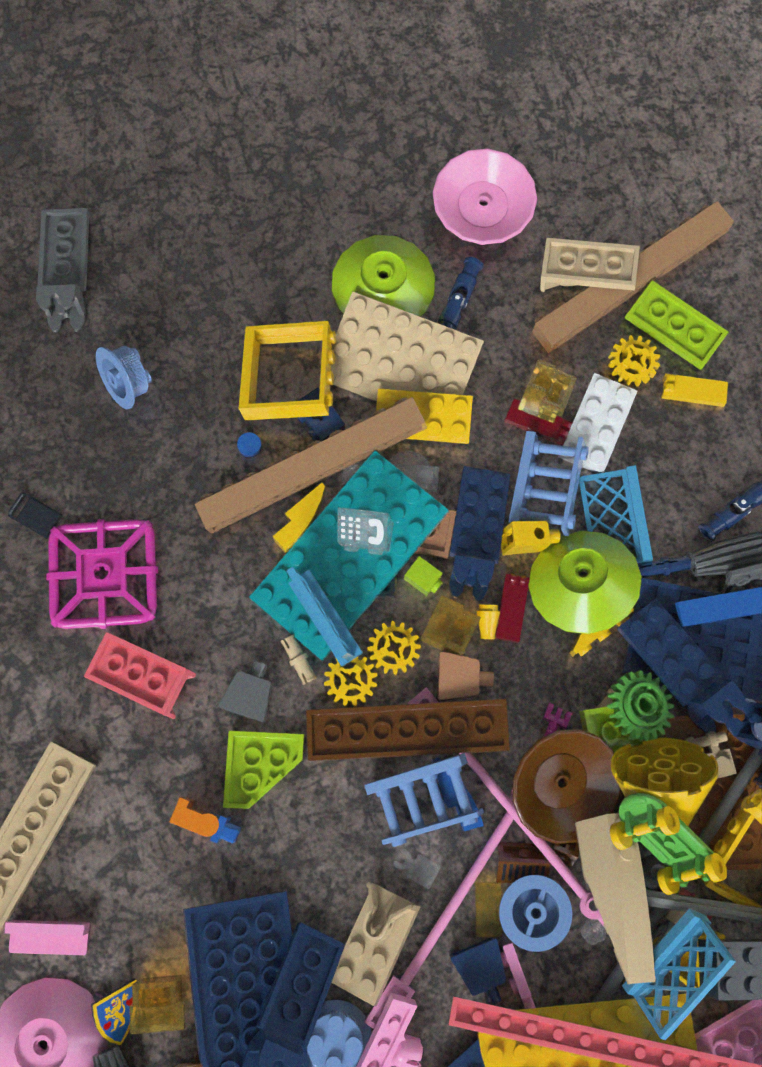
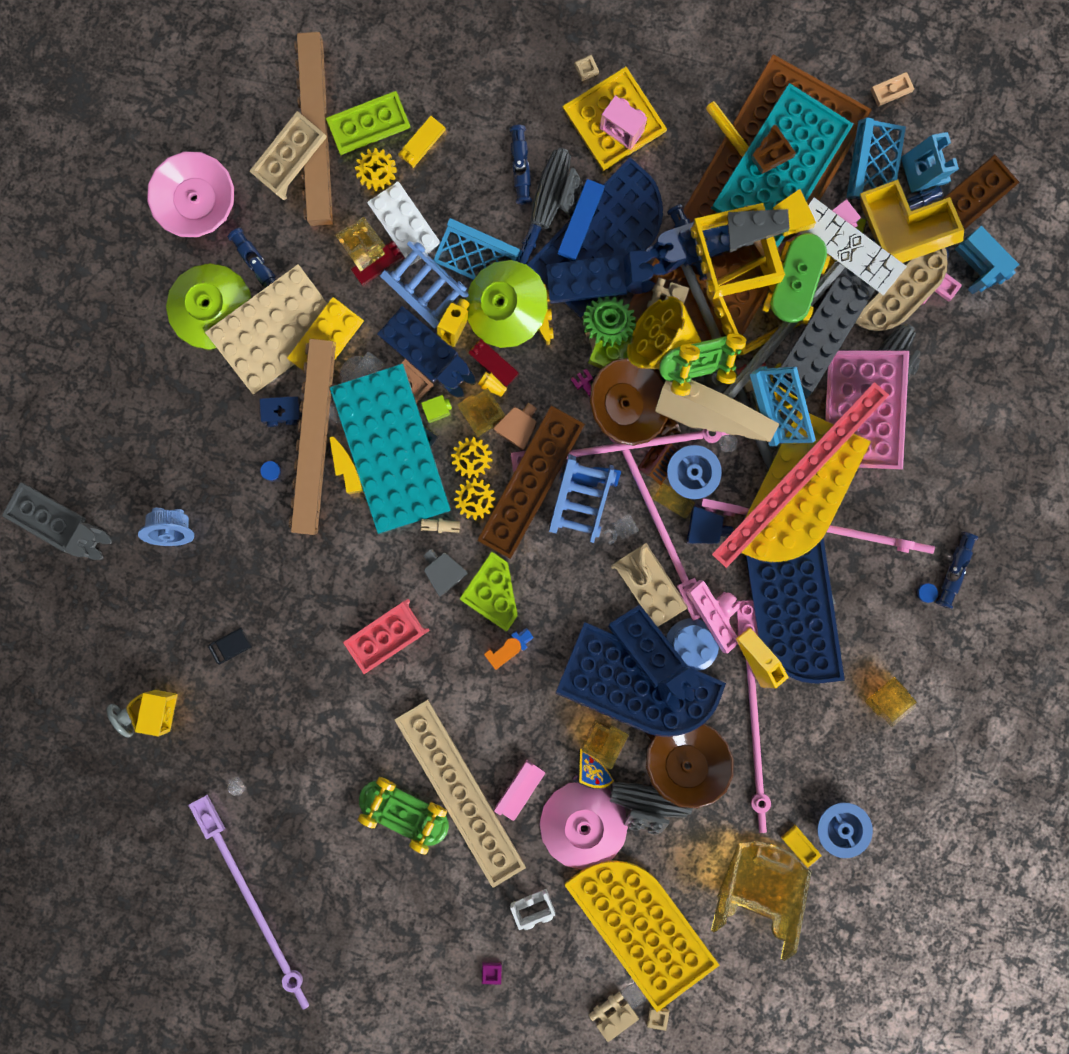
camera: 55 degrees left, 10 degrees up
dark pink plate [46,519,158,629] -> none
yellow window [239,321,336,420] -> none
dark azure fence [287,567,363,667] -> none
clear slope [338,507,394,555] -> none

